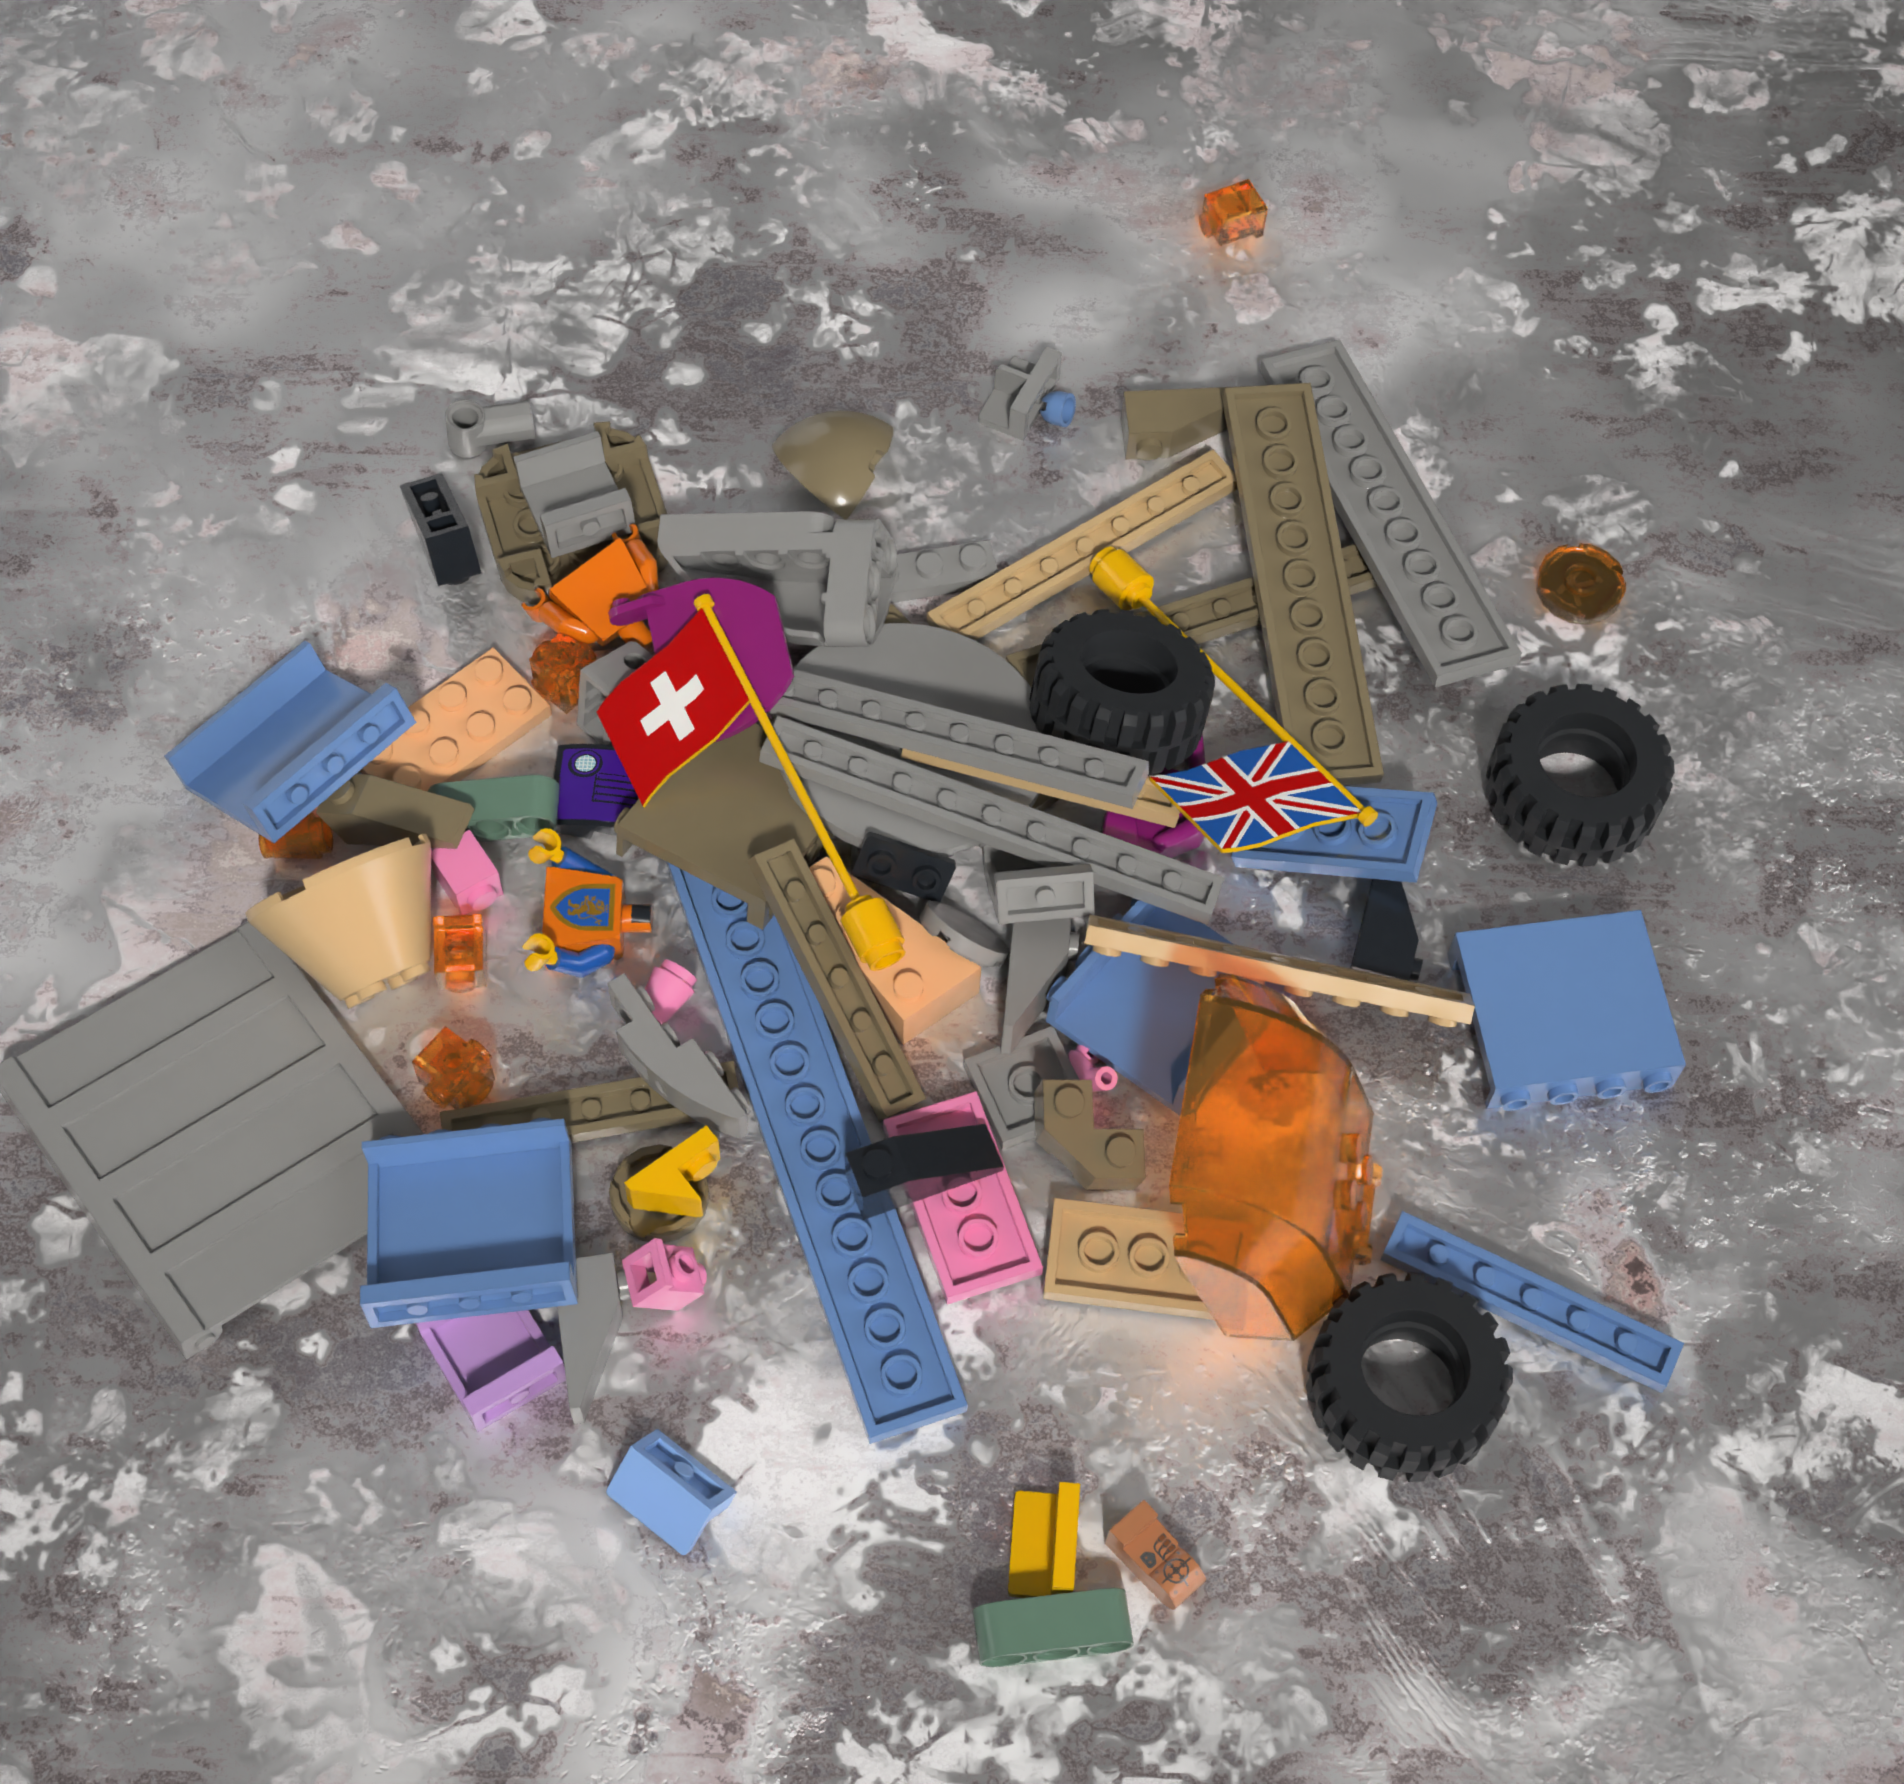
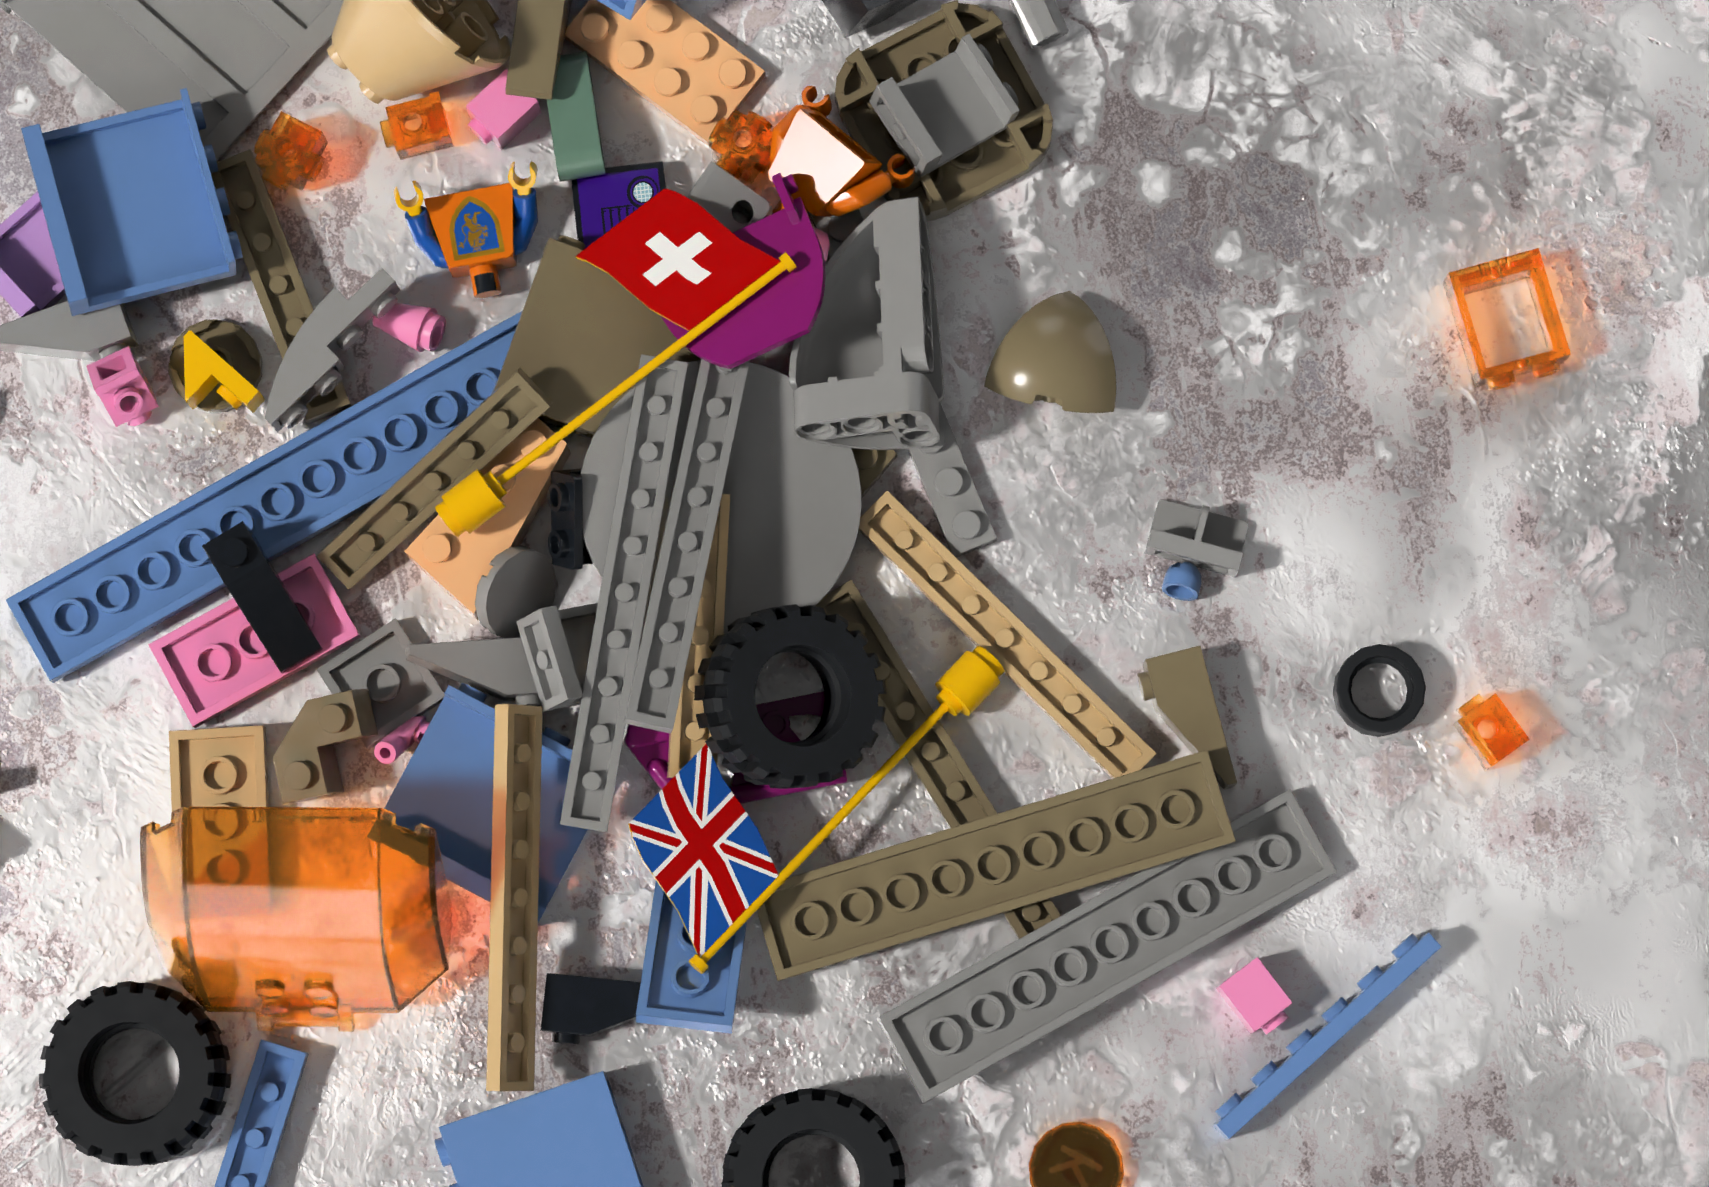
camera: 85 degrees right, 20 degrees up
none -> medium blue plate [1212,933,1442,1140]
none -> bright pink brick [1216,957,1292,1035]
none -> black tyre [1333,644,1426,737]
none -> clear orange window [1443,248,1571,391]

